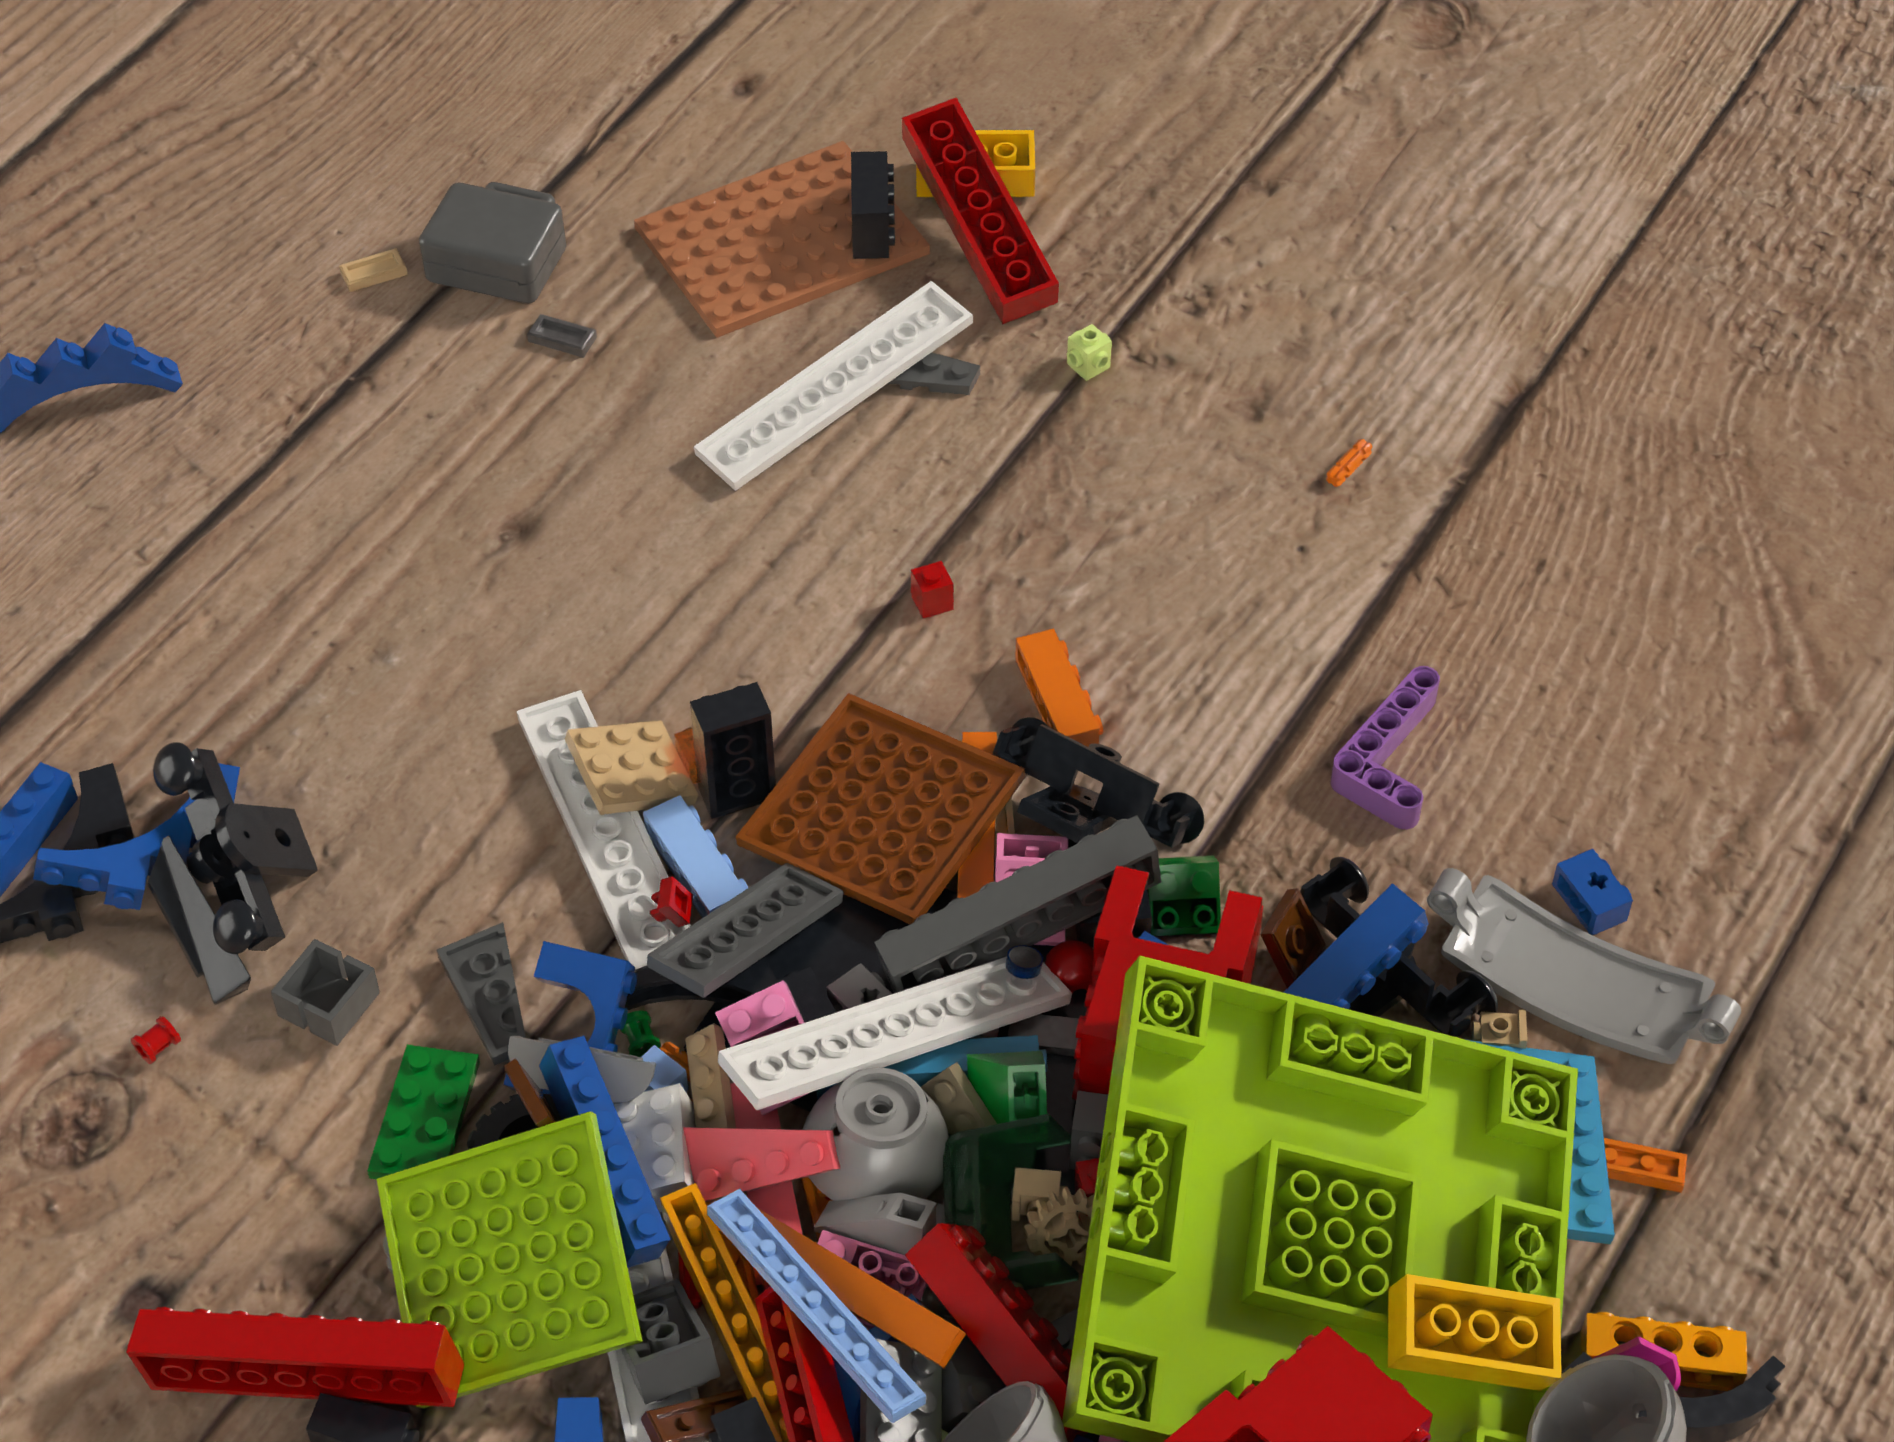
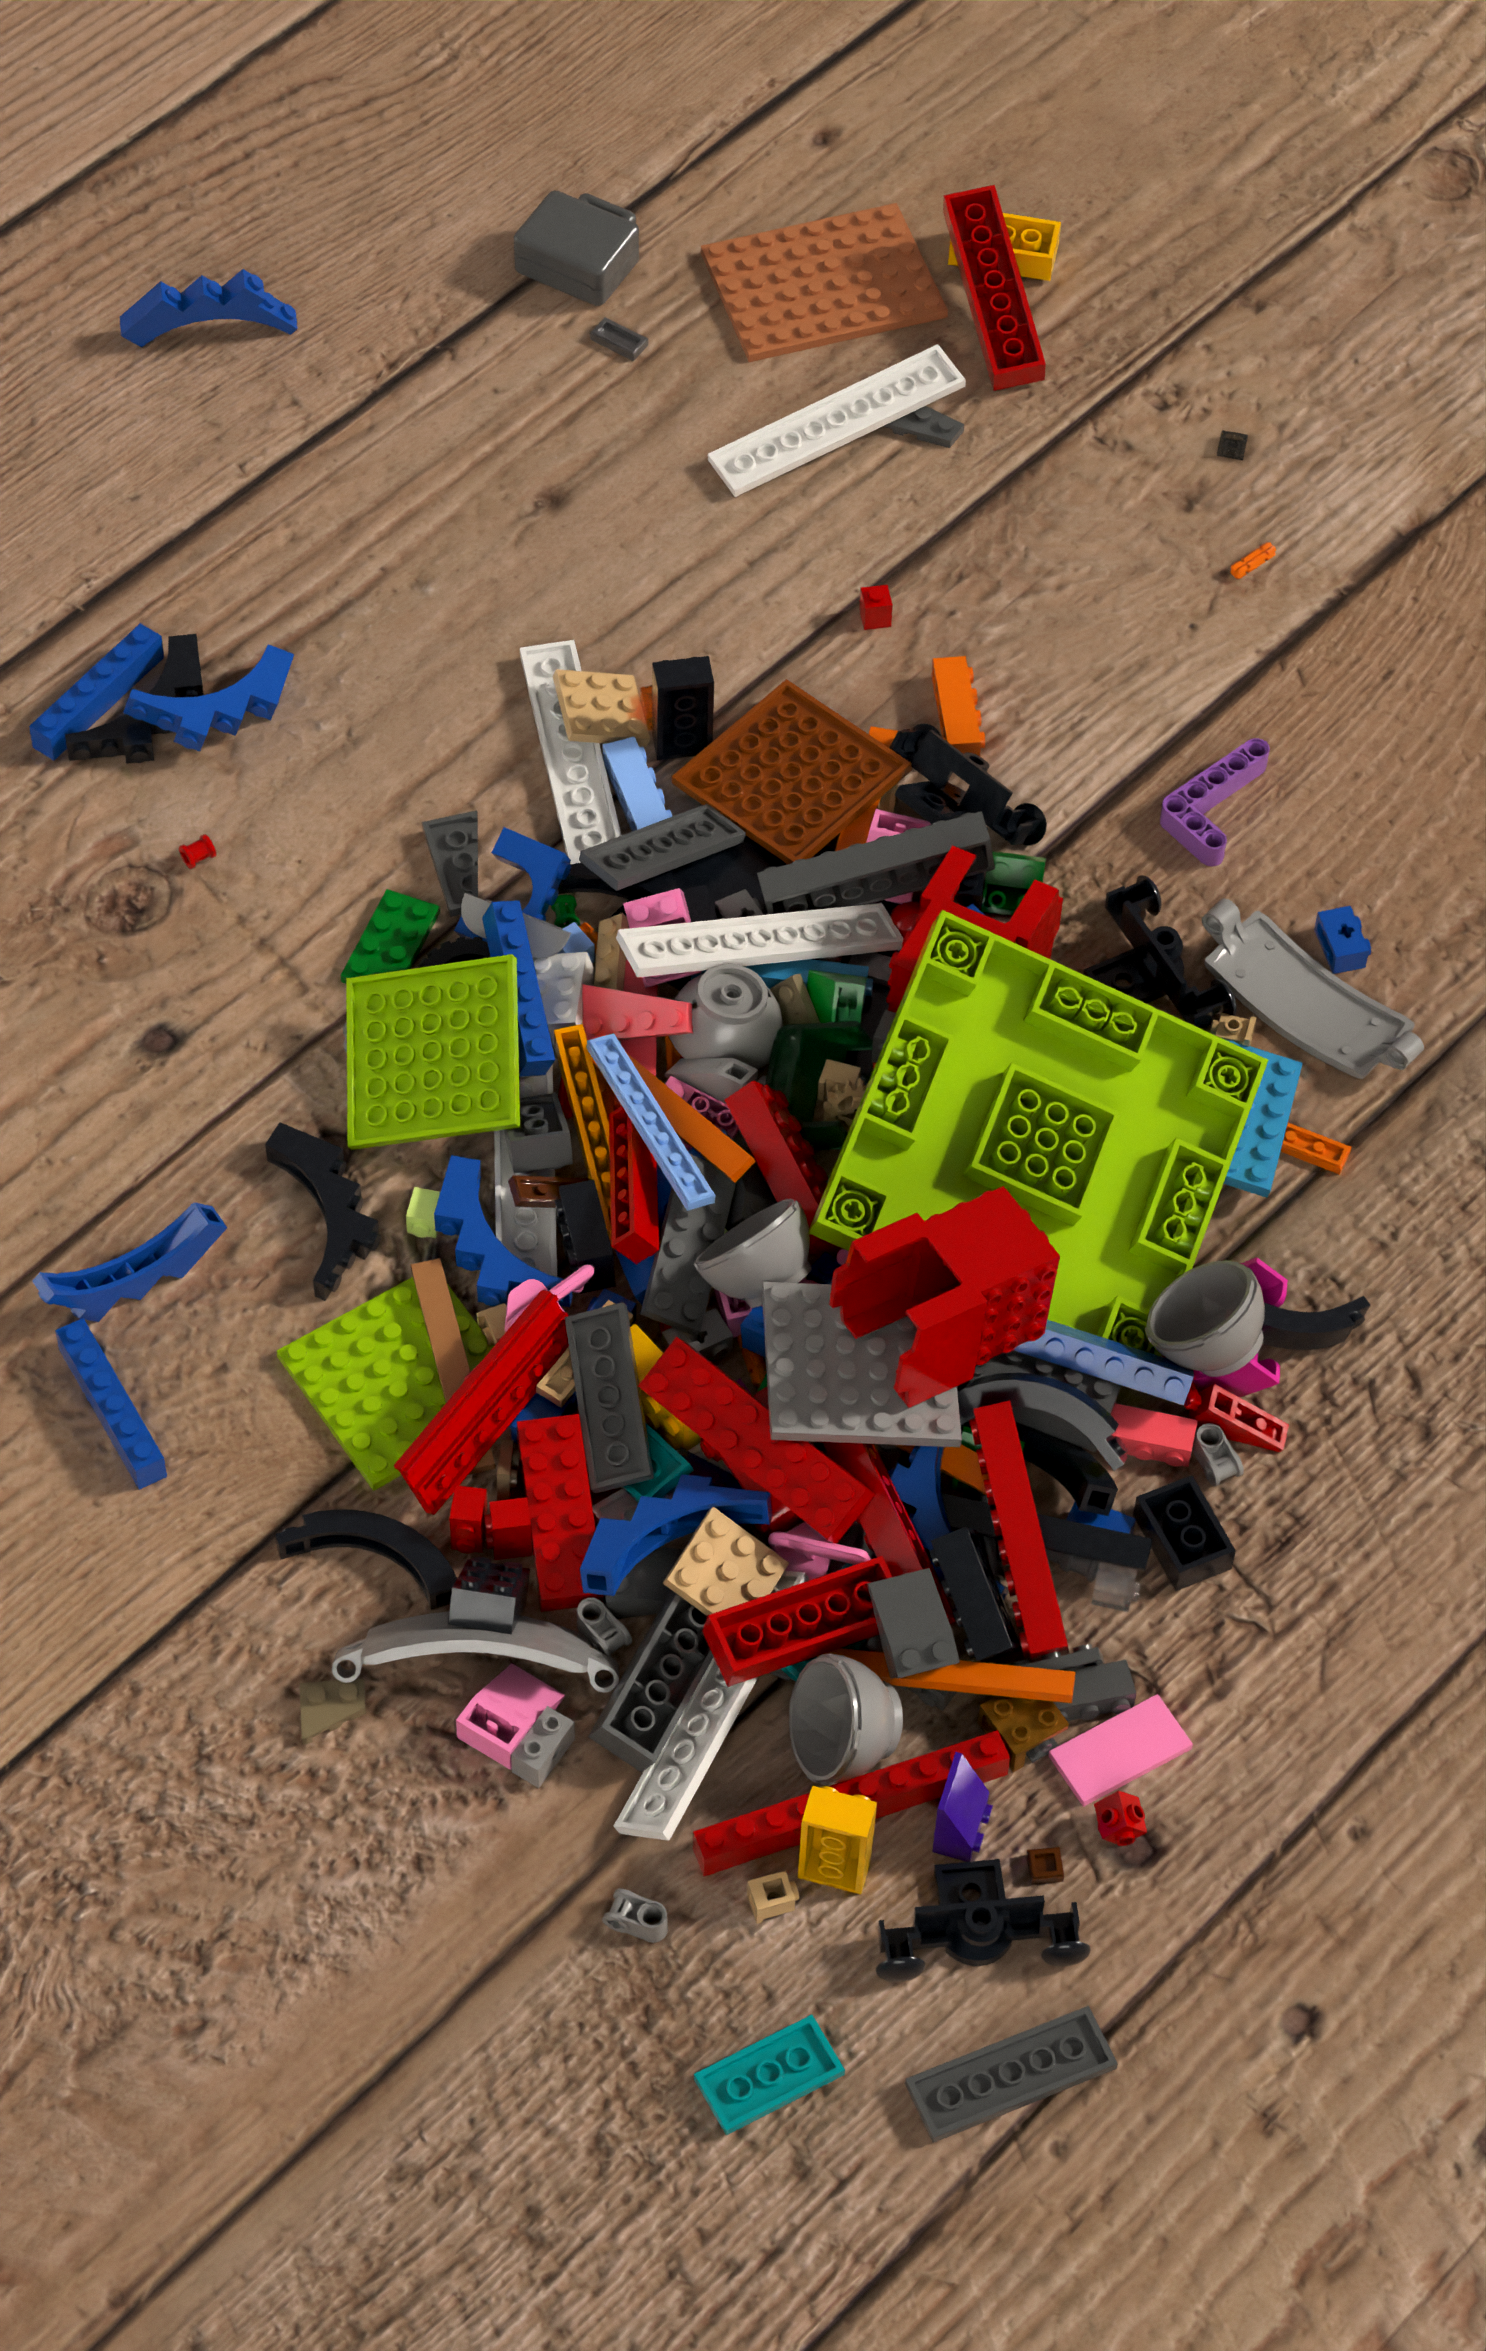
camera: 10 degrees right, 5 degrees up
red brick [126,1307,464,1407] -> none
wedge [148,836,251,1005] -> none
black piece [153,742,318,954] -> none
dark grey piece [271,939,380,1046] -> none
tan tile [339,248,408,292] -> none
reddish brown tile [504,1058,558,1128] -> none
red tile [649,876,693,927] -> none
black brick [851,151,895,259] -> none
tile [1005,945,1043,979] -> none
yellowish green brick [1067,324,1112,381] -> none
reddish brown tile [1260,888,1326,988] -> none
blue brick [1283,883,1429,1009] -> none
yellow brick [1388,1274,1561,1391] -> none
light orange brick [1581,1312,1747,1391] -> none
none -> clear smoke tile [1217,430,1248,460]

